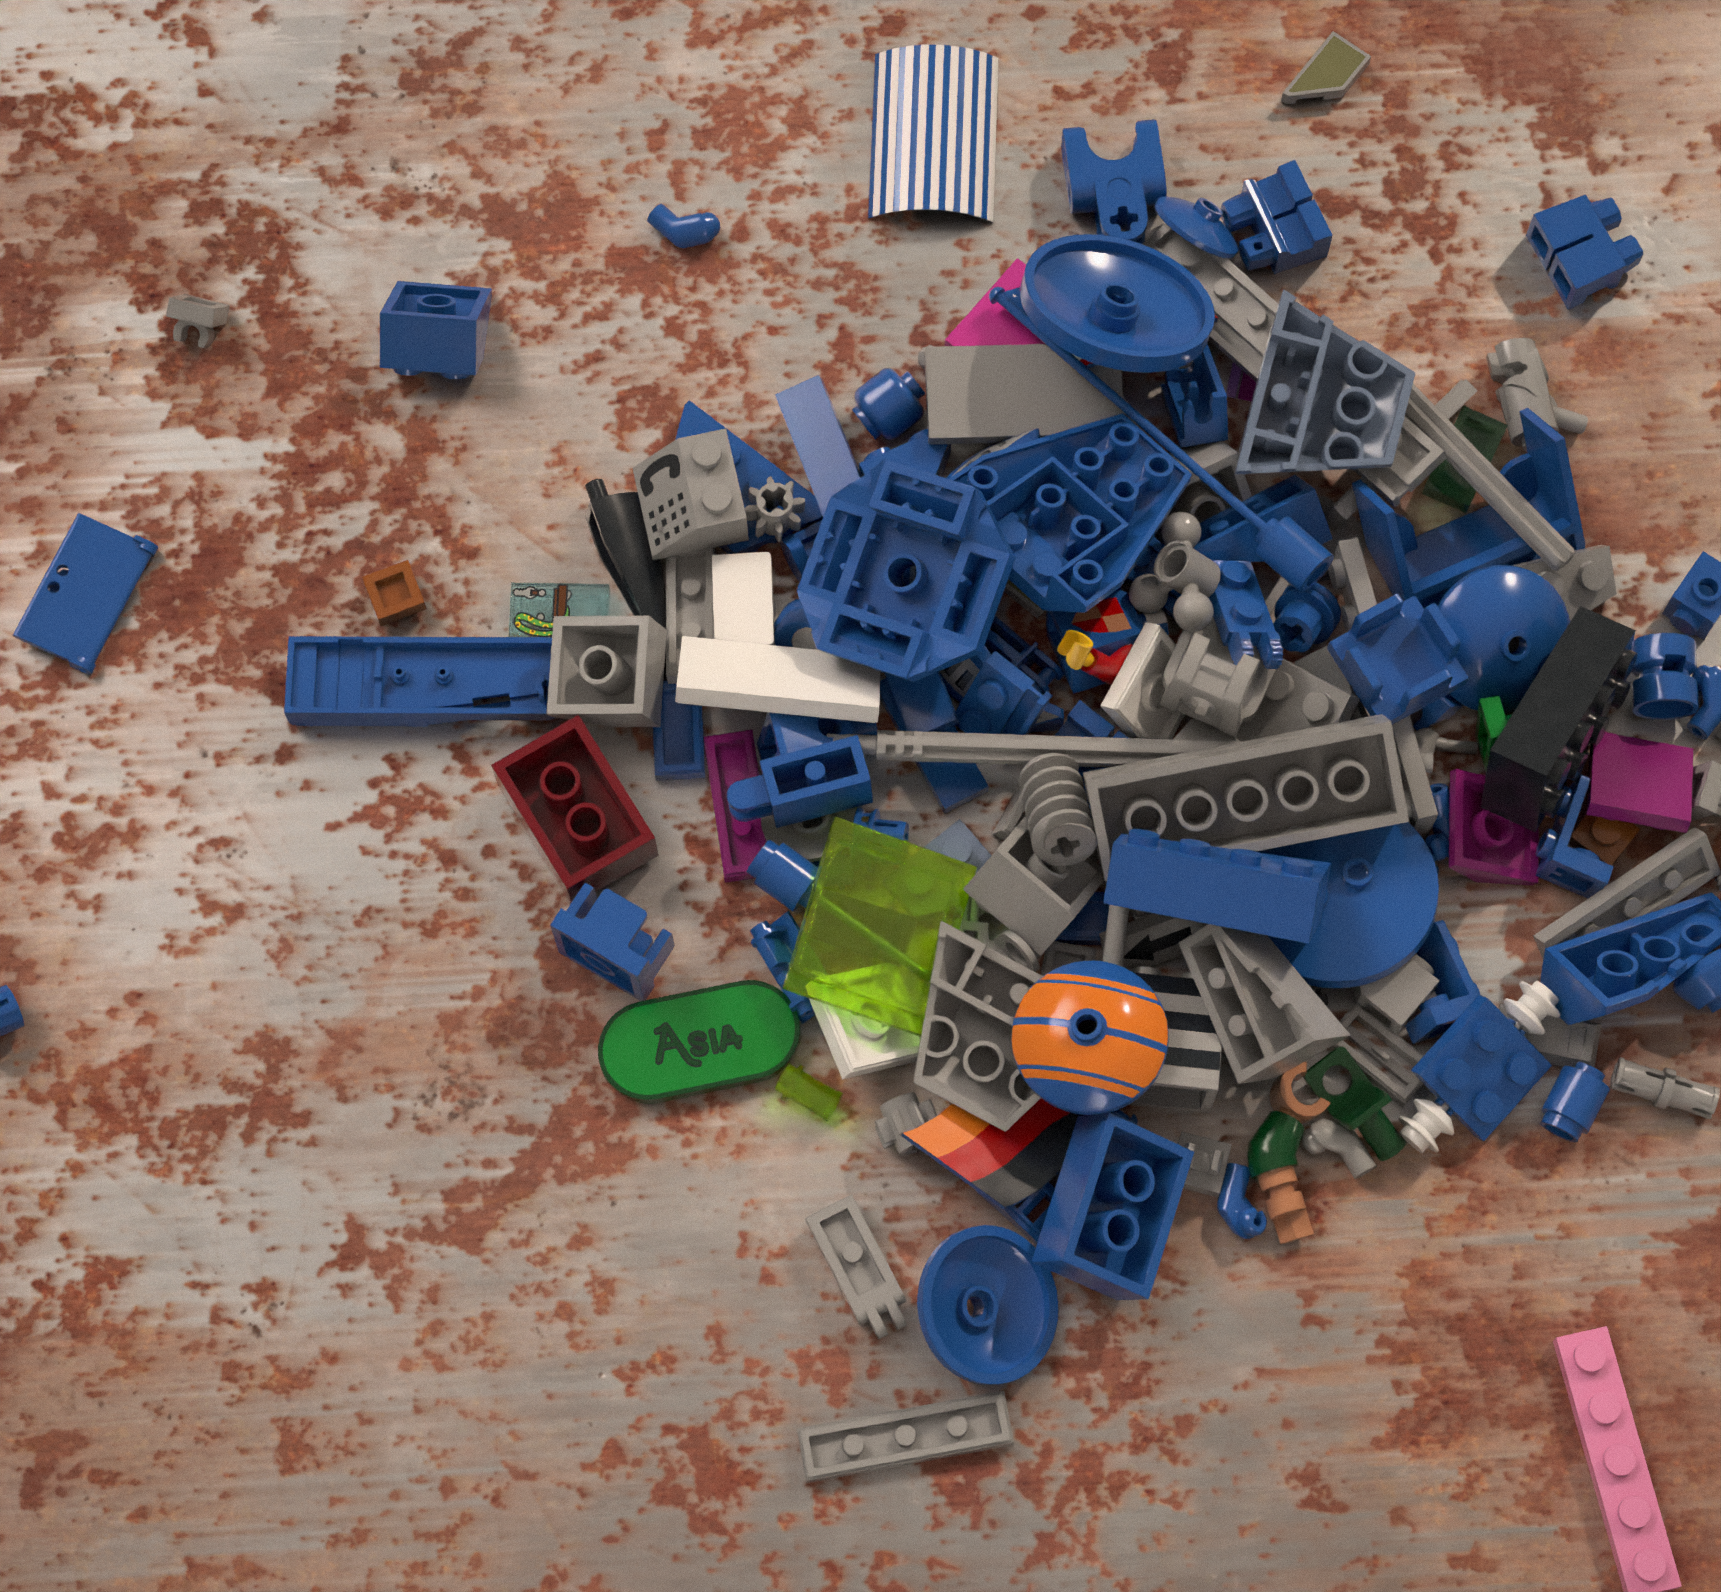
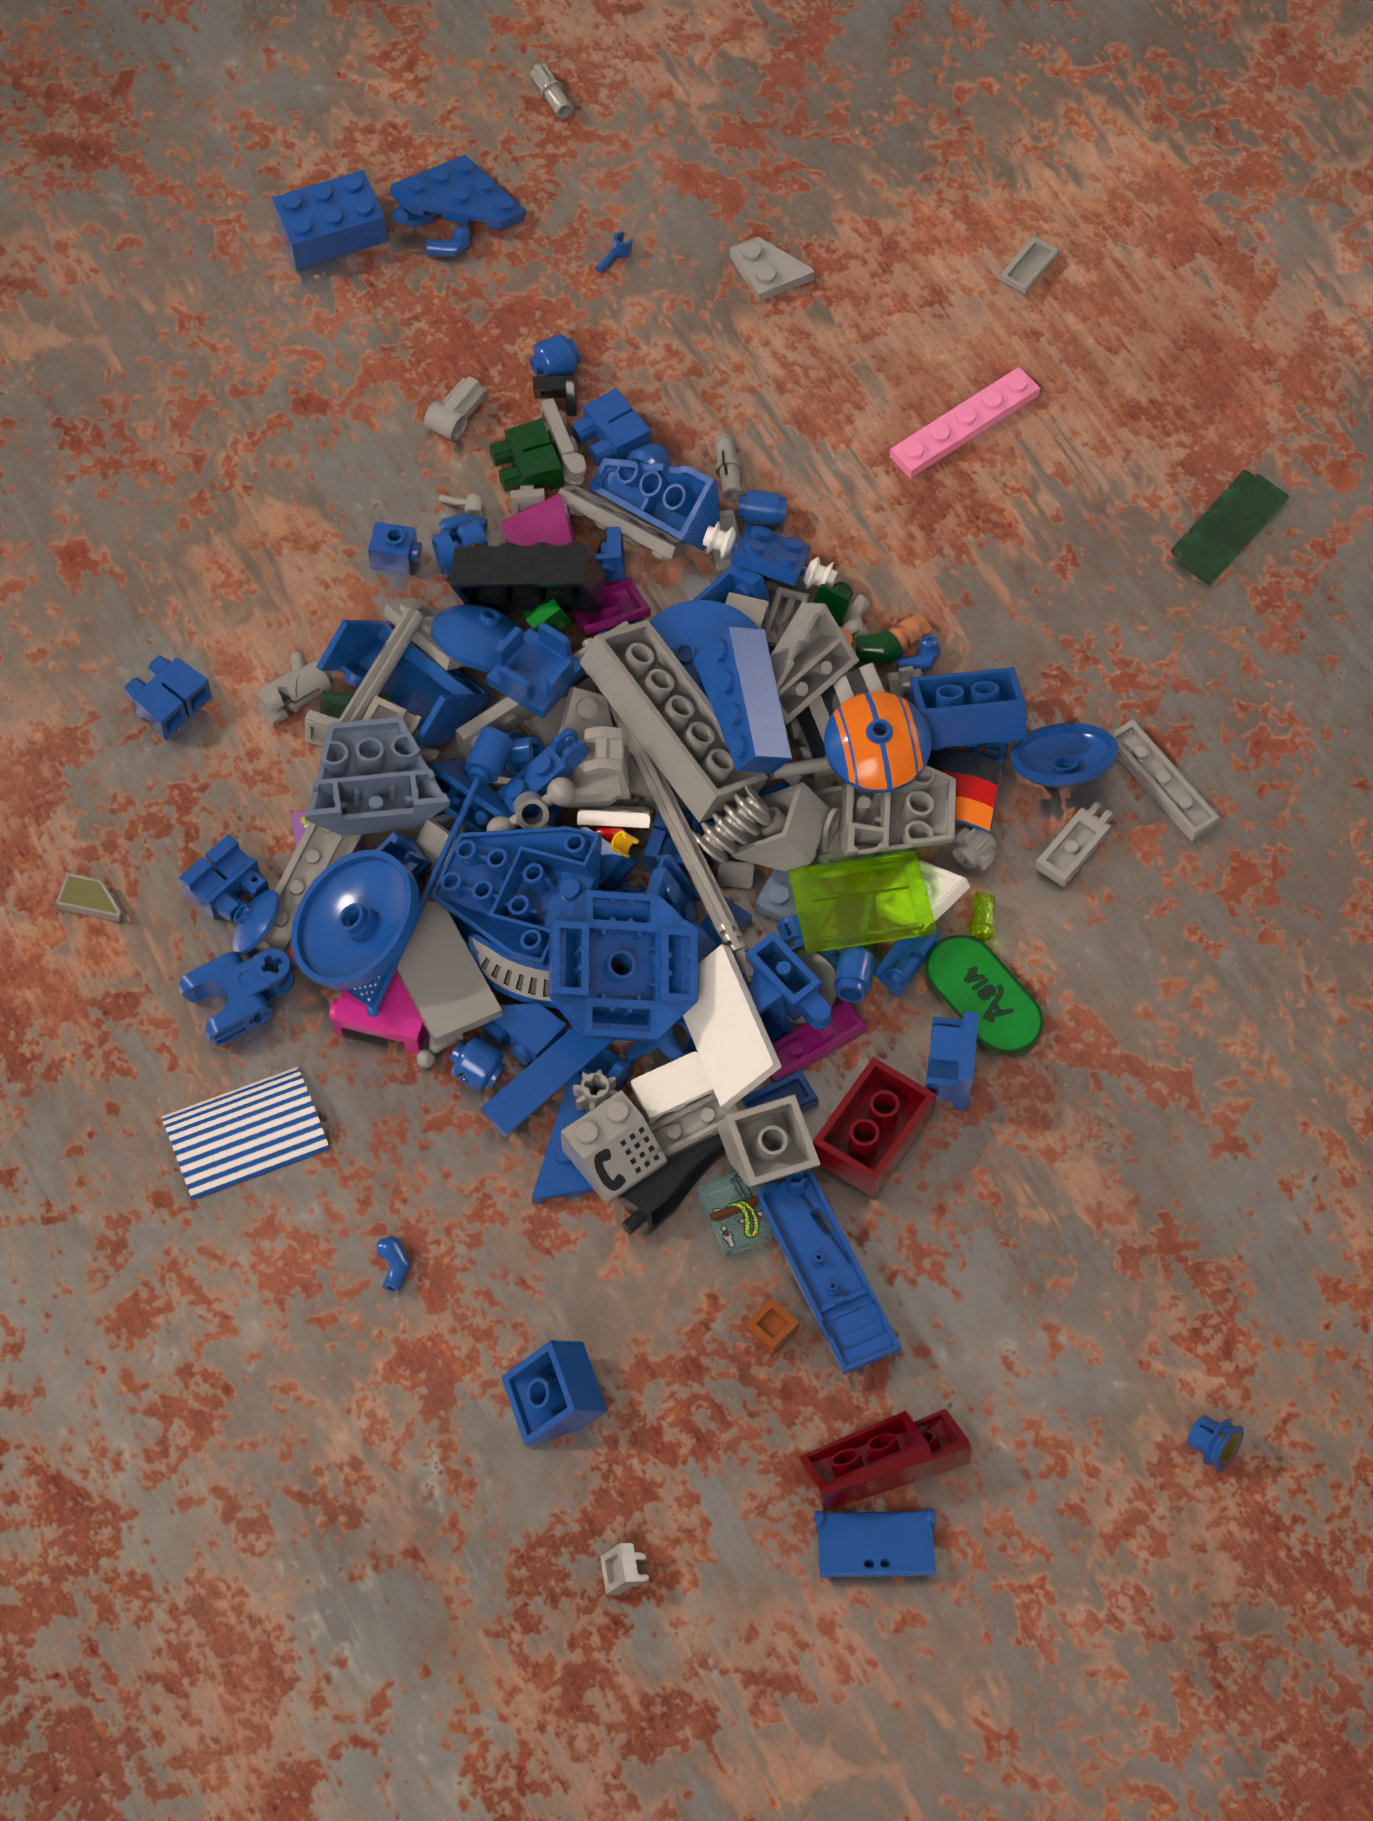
camera: 115 degrees left, 10 degrees down
none -> dark red slope [799,1408,971,1512]

